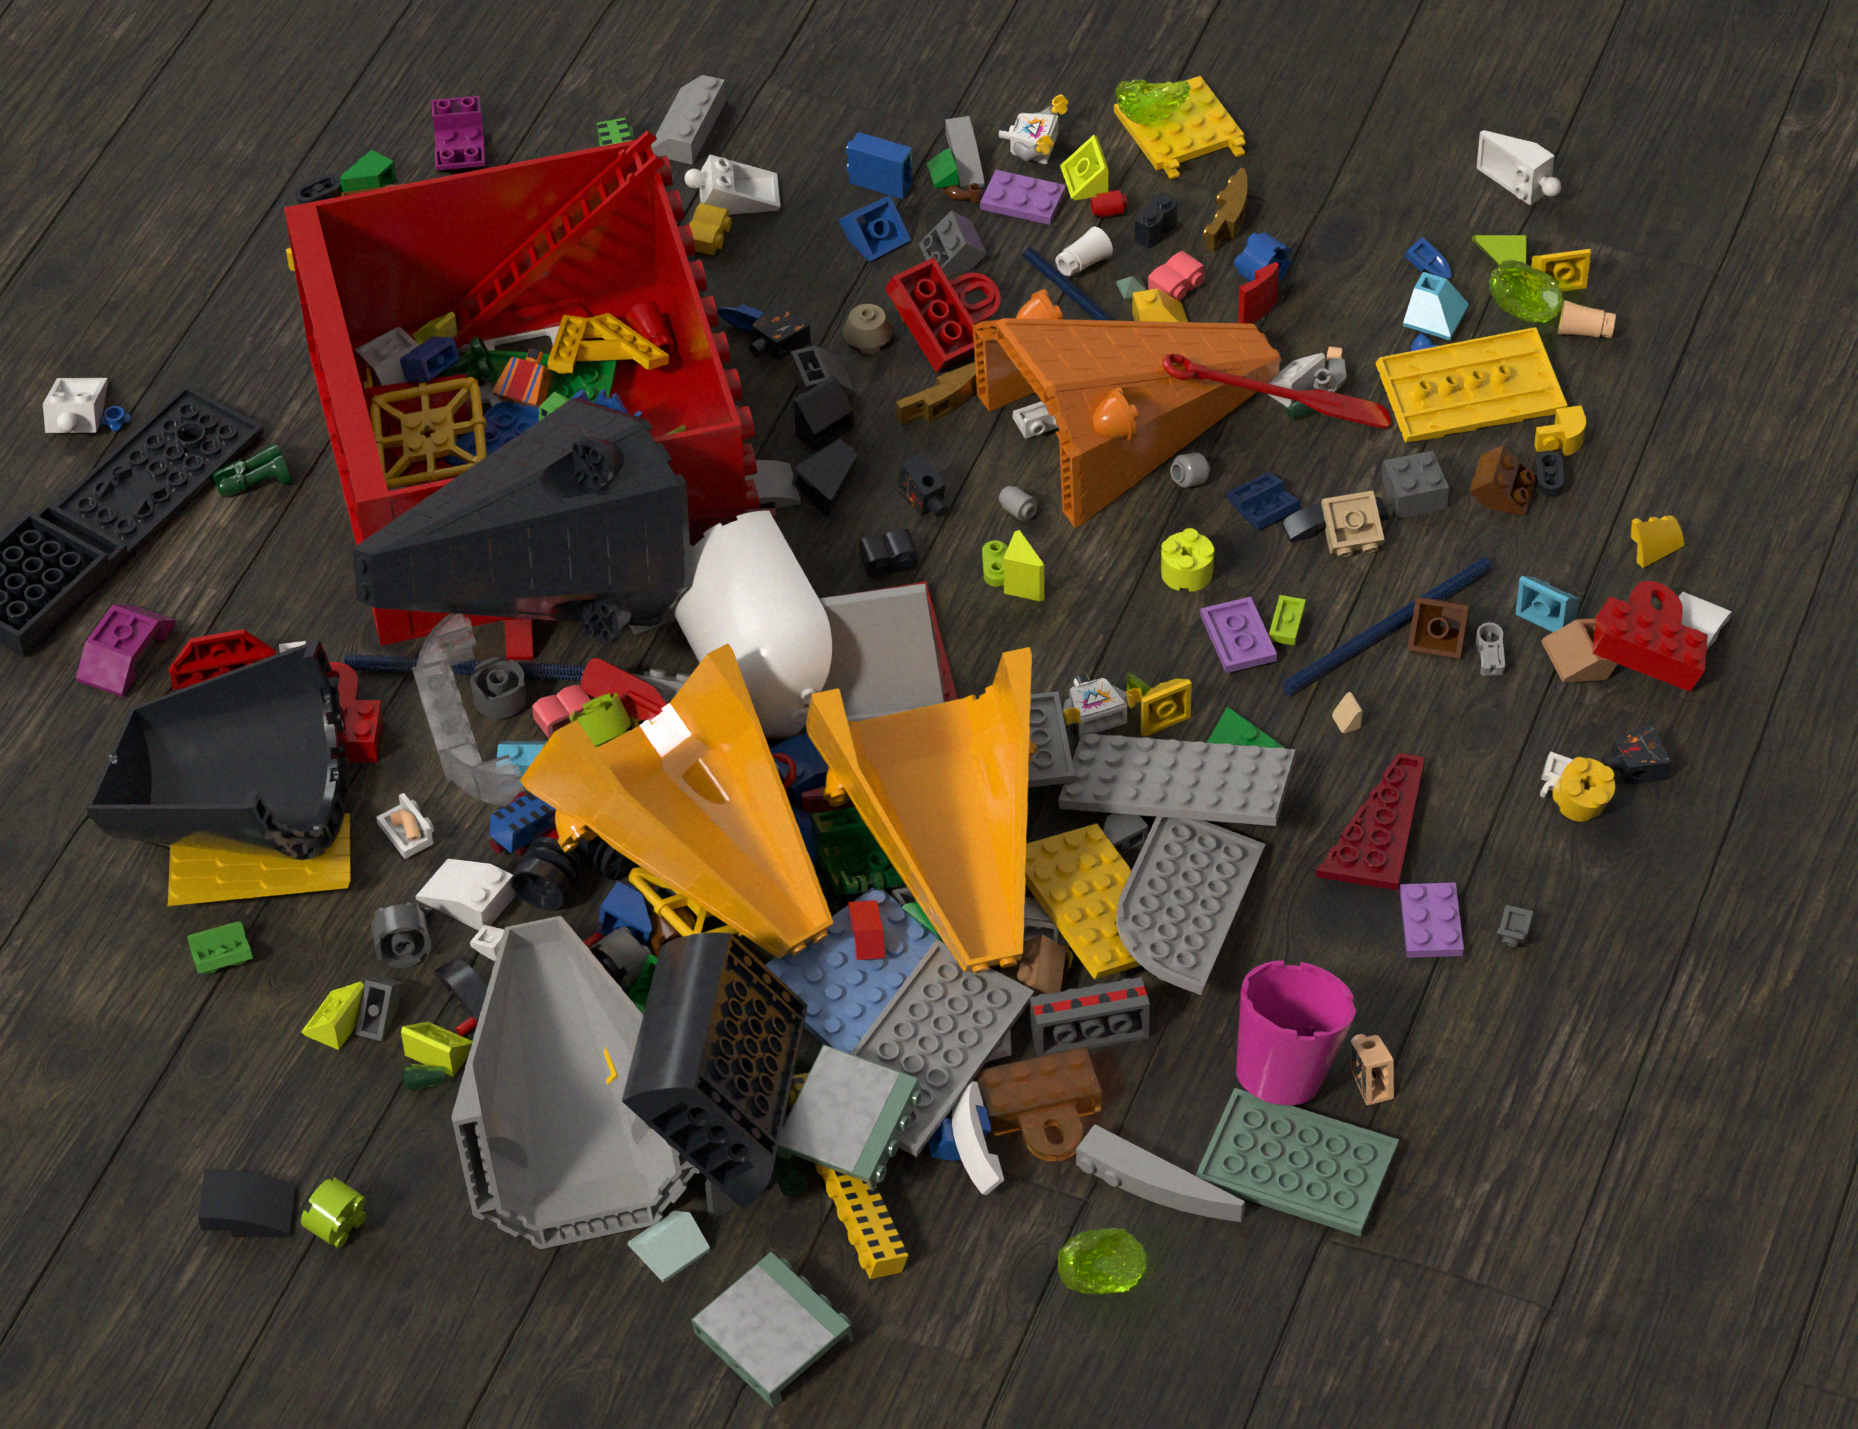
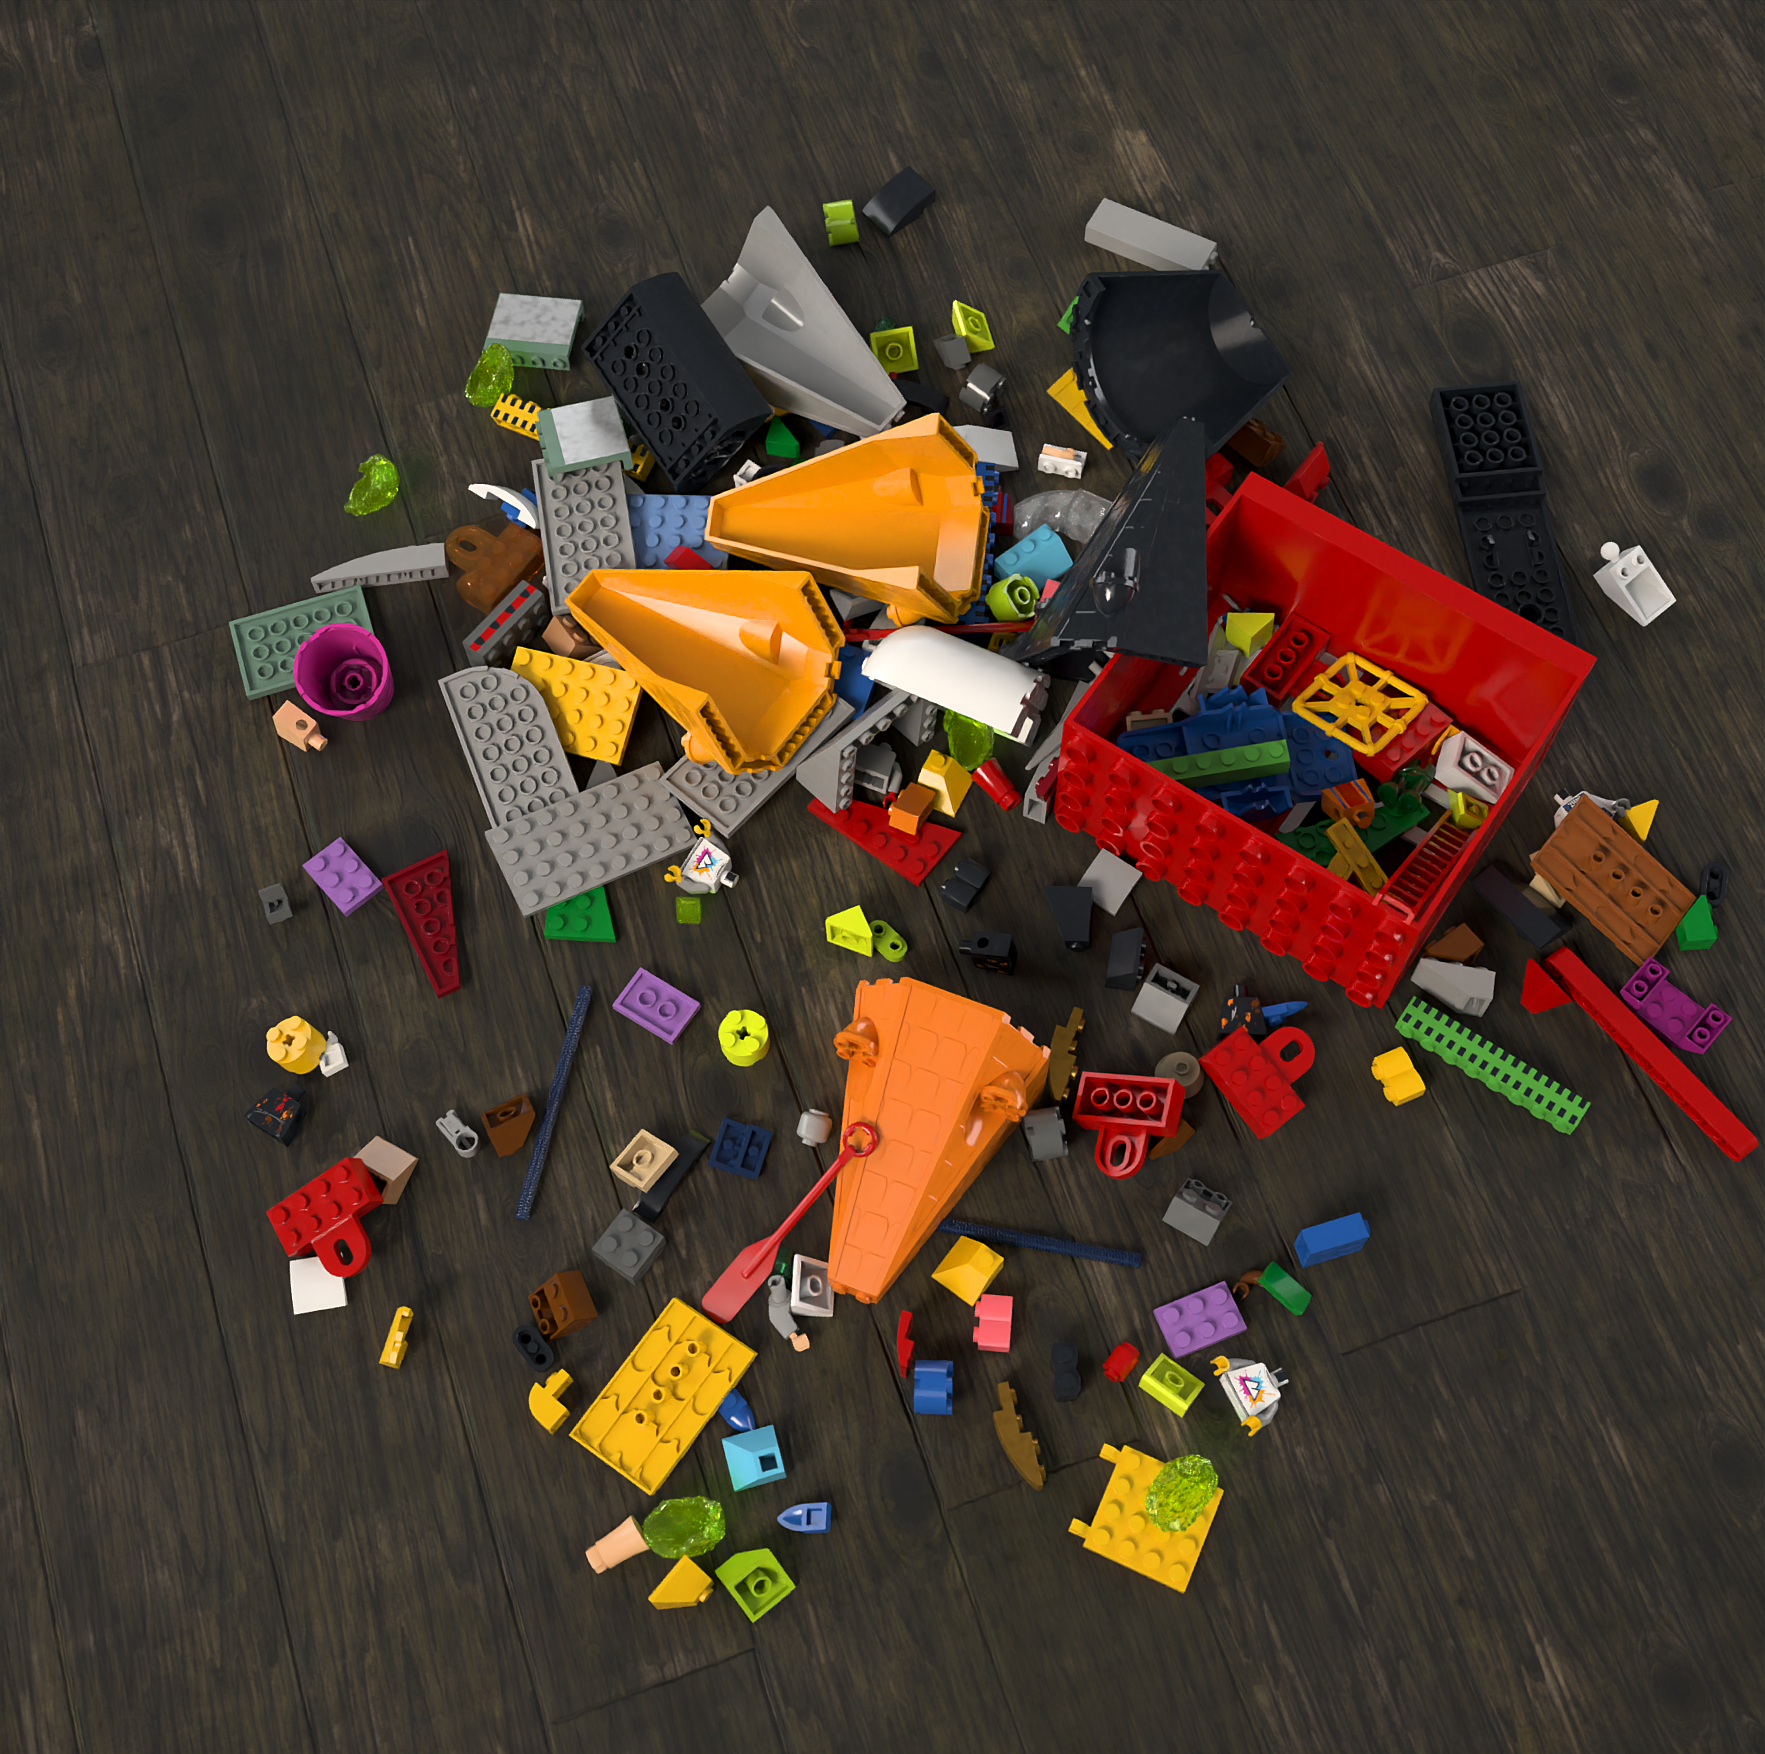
camera: 140 degrees right, 15 degrees up
magenta slope [76,604,176,697] -> none
blue plate [100,406,131,431] -> none
blue brick [400,336,460,383] -> none
light grey slope [651,75,726,165] -> none
white slope [684,155,780,214] -> none
blue slope [839,196,911,262] -> none
light grey slope [945,116,984,190] -> none
white plant [1055,227,1113,276] -> none
sand green slope [1116,275,1147,300] -> none
yellow slope [1141,679,1192,737] -> none
lime plate [1269,595,1306,646] -> none
tan slope [1332,692,1362,733] -> none
white slope [1477,130,1561,205] -> none
medium azure slope [1516,576,1580,632] -> none
none -> clear neon green hair [465,342,514,408]
none -> light grey brick [1084,198,1218,271]
none -> red brick [1197,1026,1315,1139]
none -> red beam [1542,946,1758,1162]

